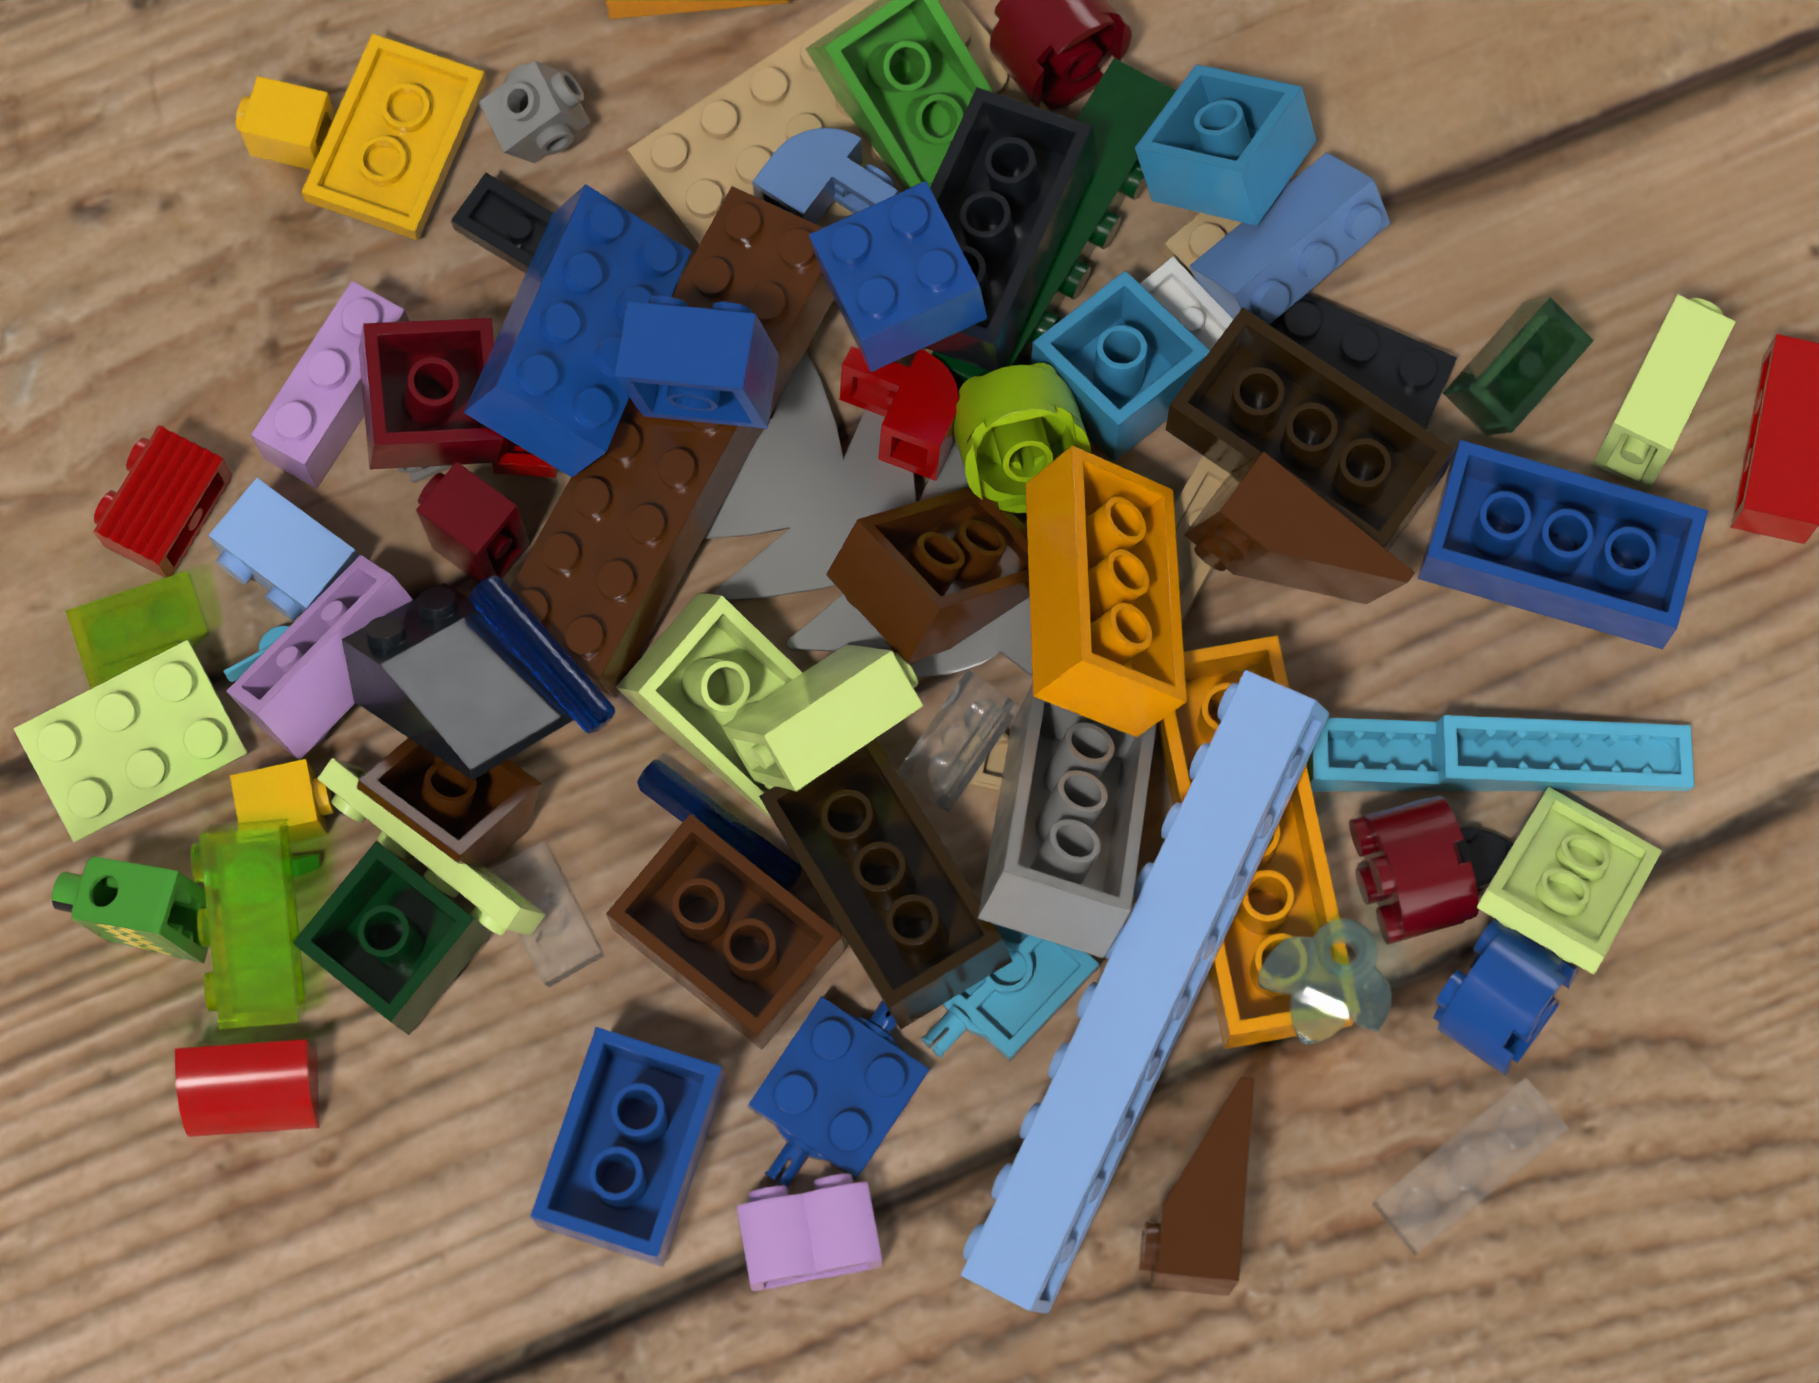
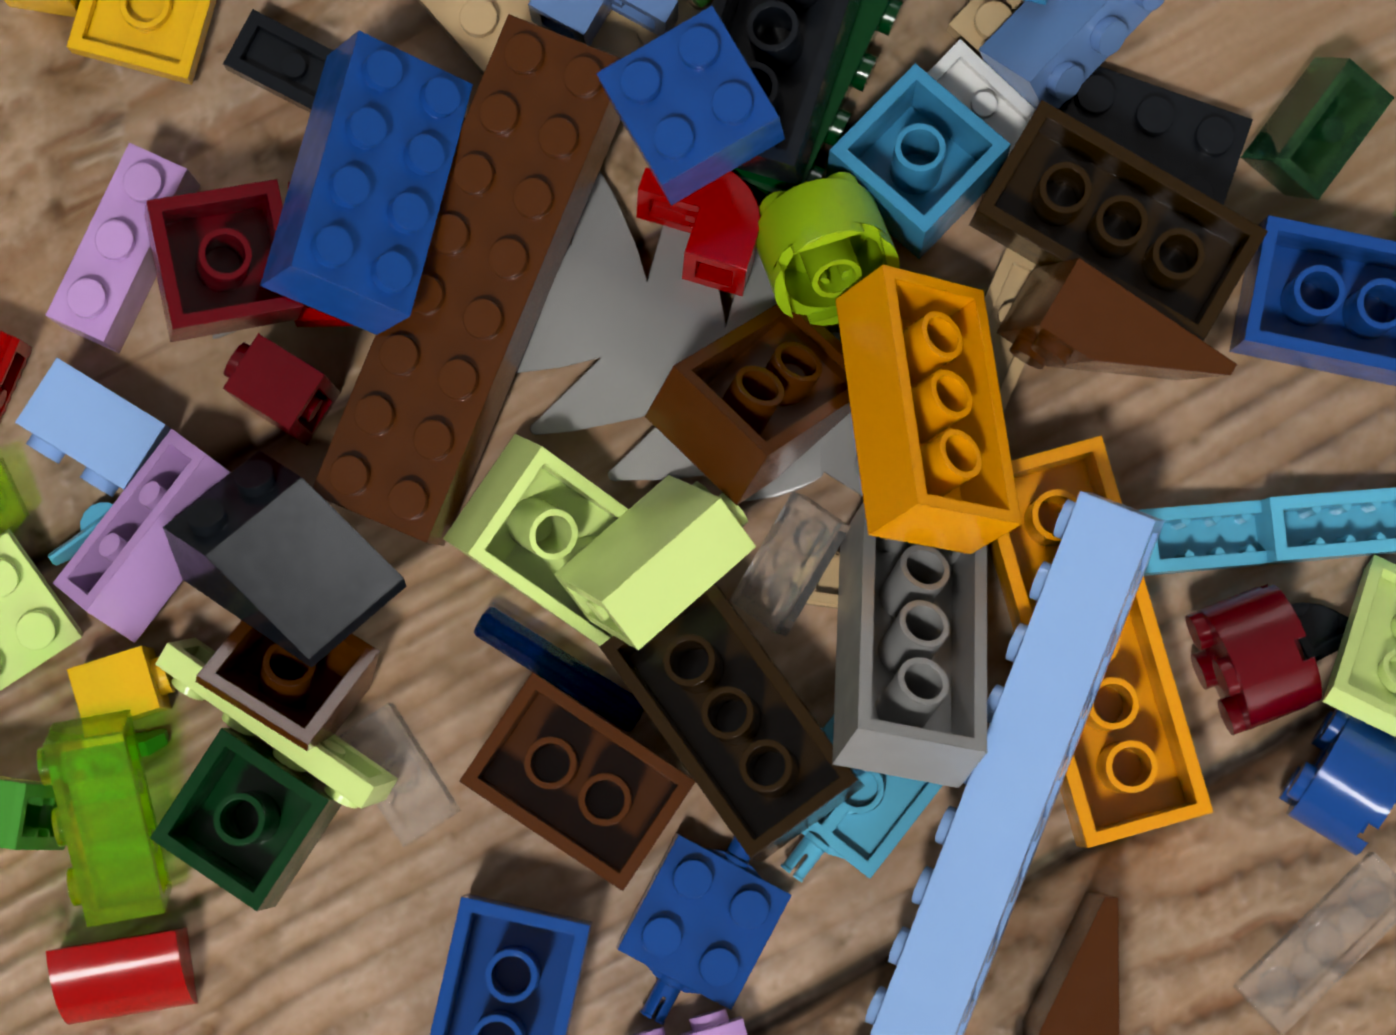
camera: 10 degrees left, 10 degrees up
clear blue axle [469,576,616,734] -> none
blue brick [614,296,780,429] -> none
clear light blue plate [1258,919,1391,1045] -> none

